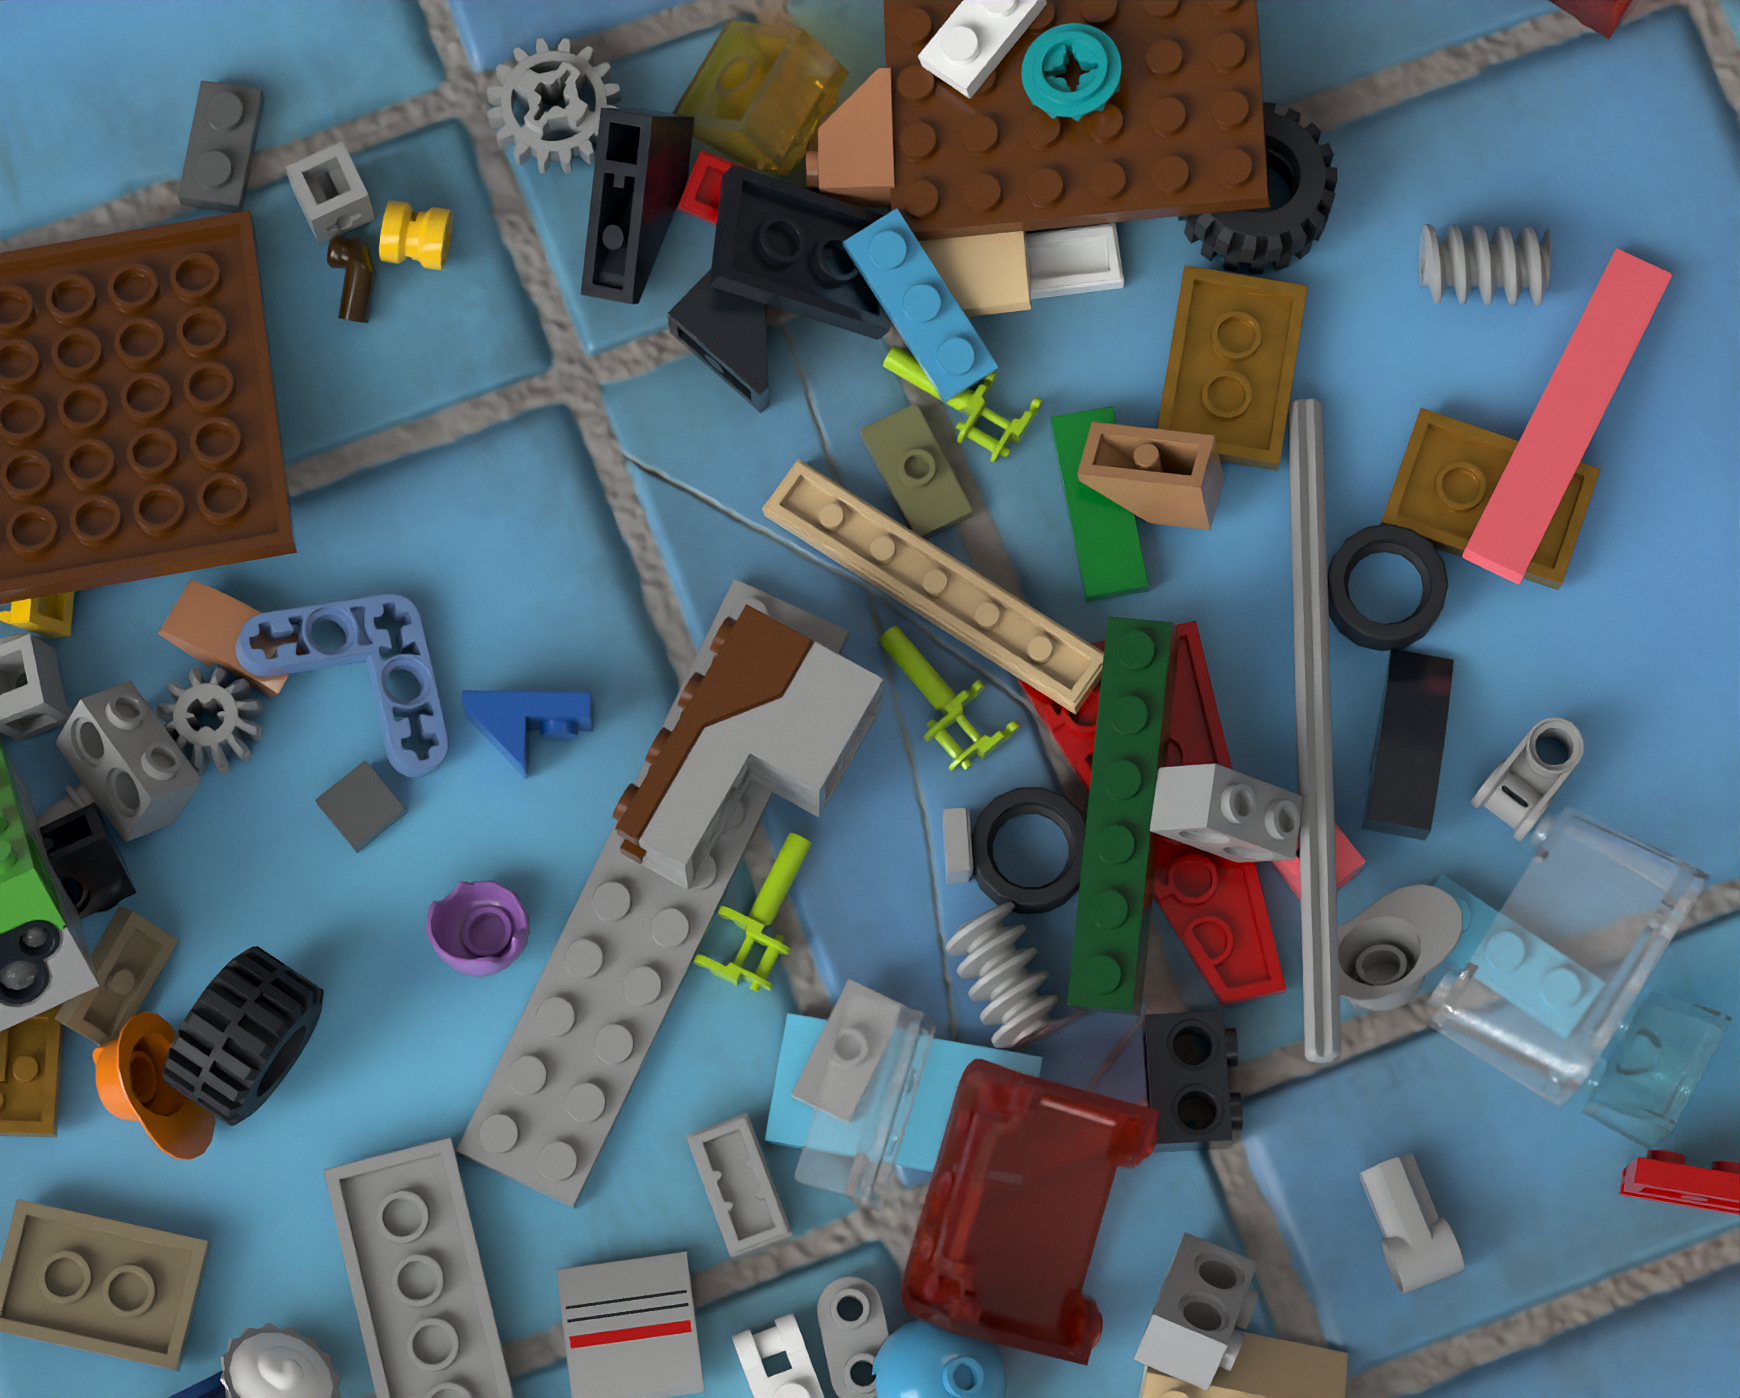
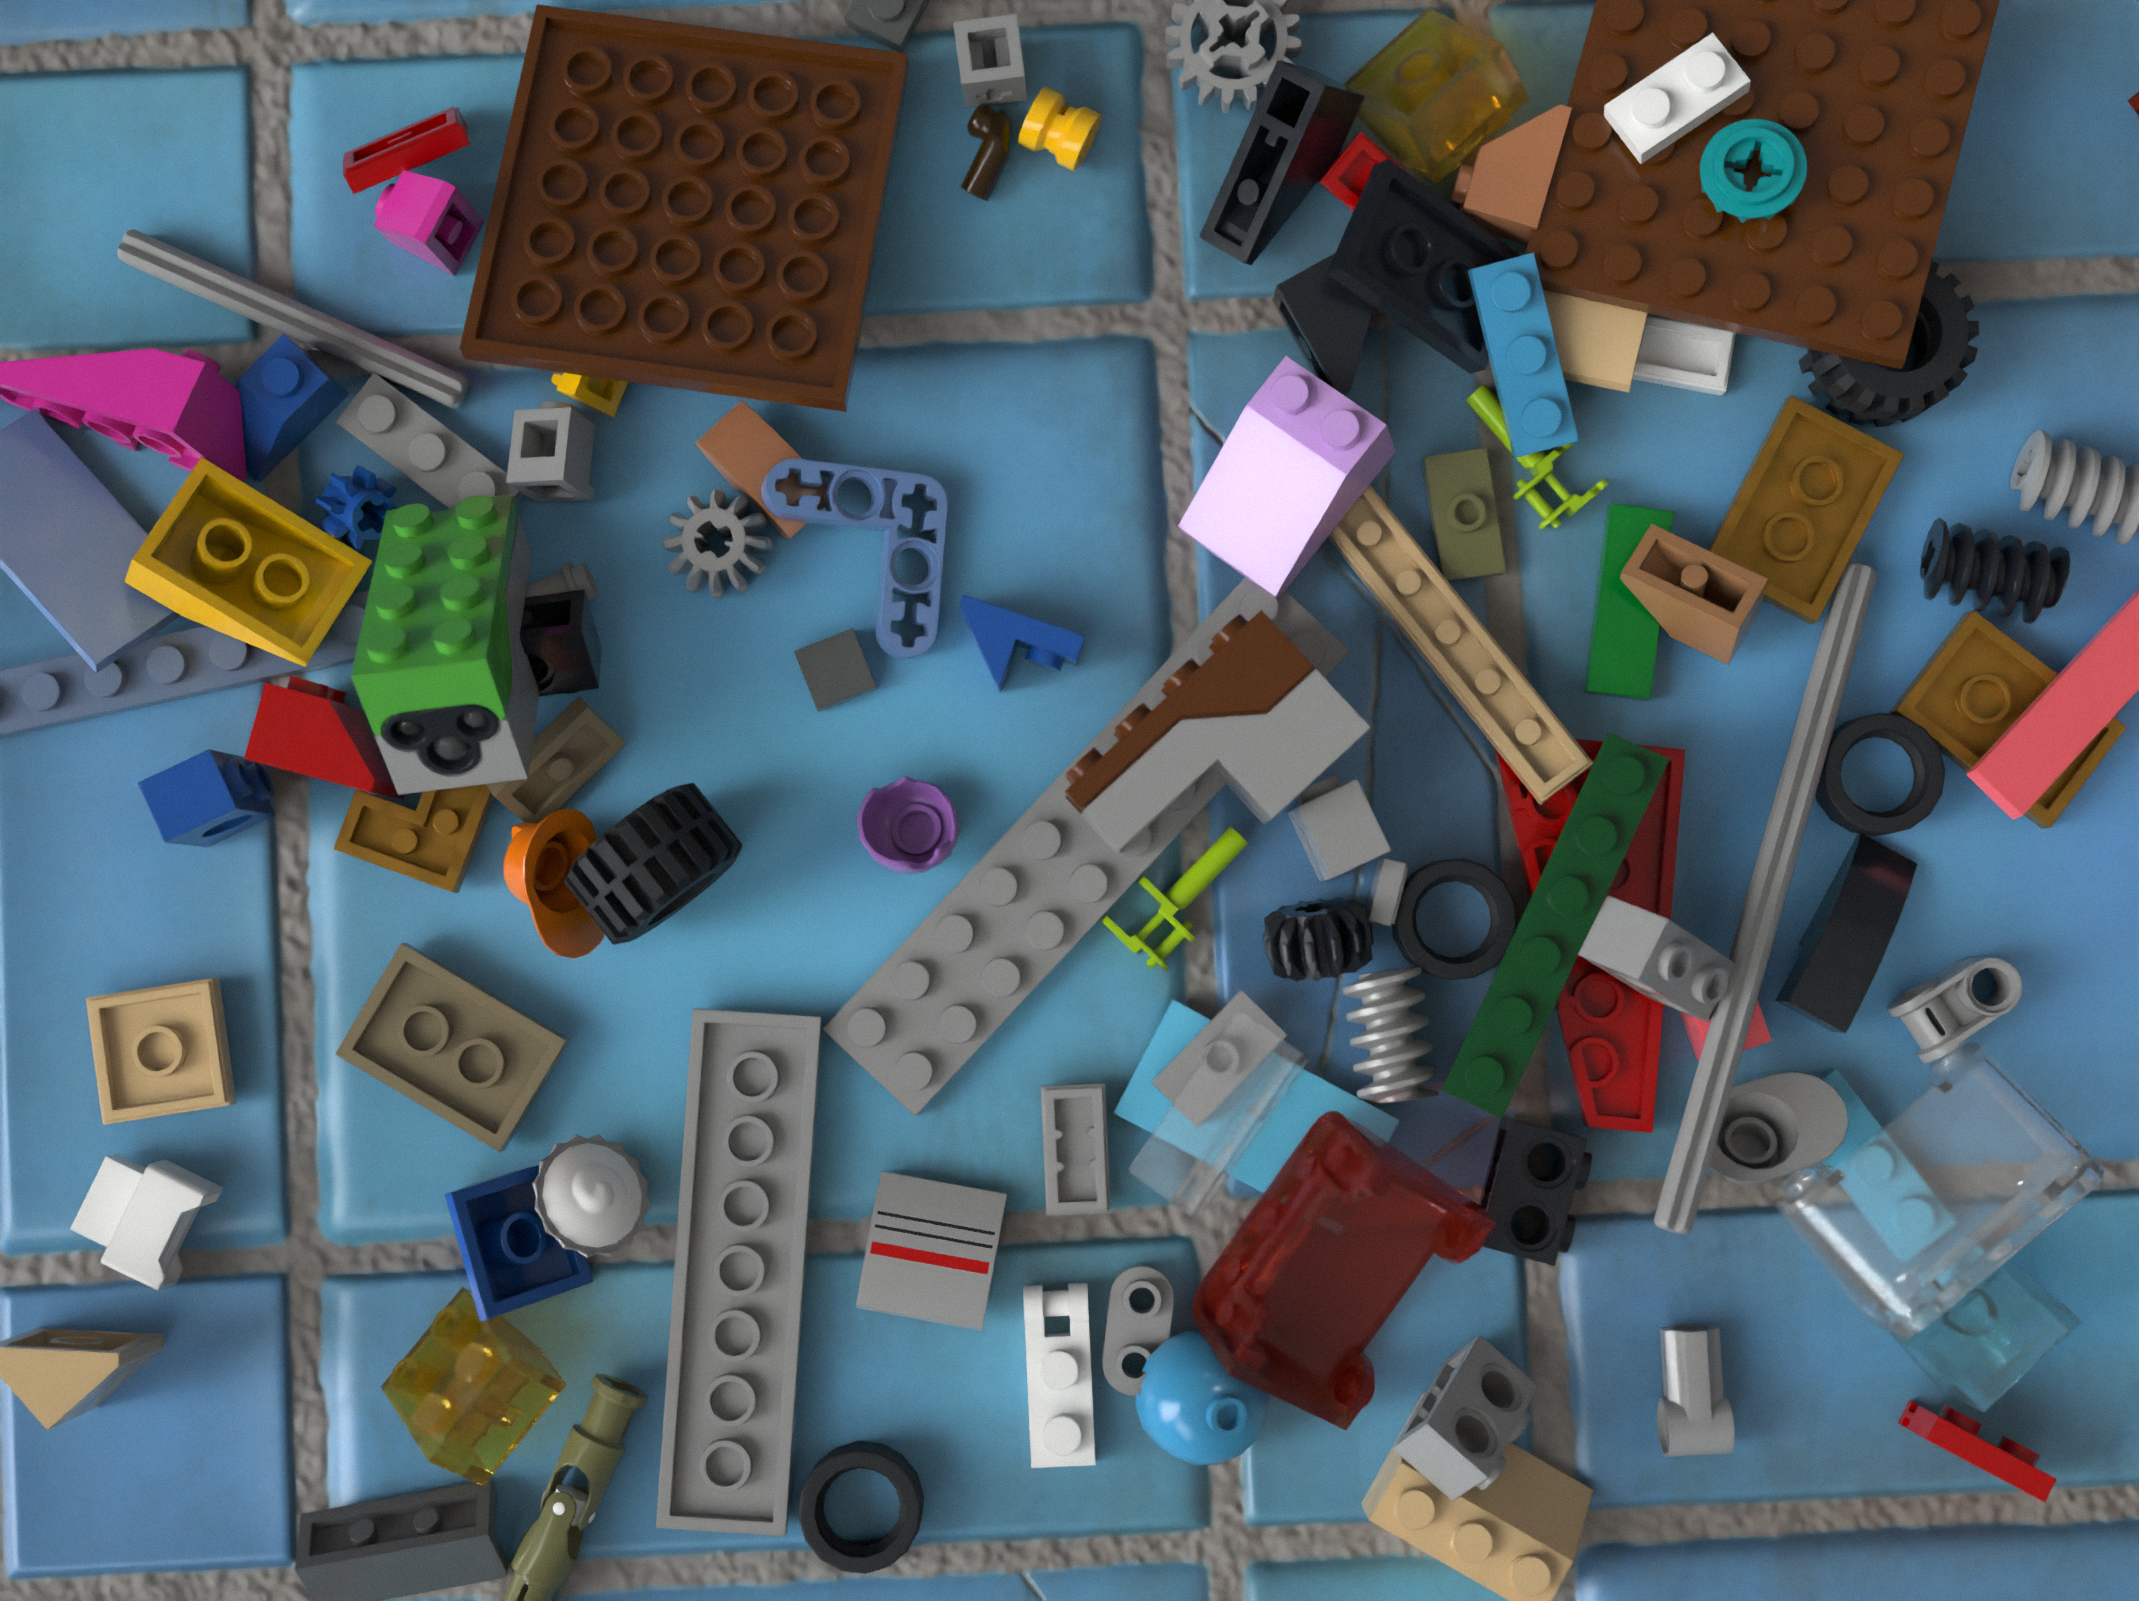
camera: 25 degrees right, 10 degrees up
light grey brick [55,681,202,843] -> none
lime piece [878,625,1021,772] -> none
none -> slope [1178,356,1395,600]
none -> black gear [1263,897,1374,982]
none -> light grey brick [1287,774,1391,882]
none -> black piece [1920,518,2070,624]

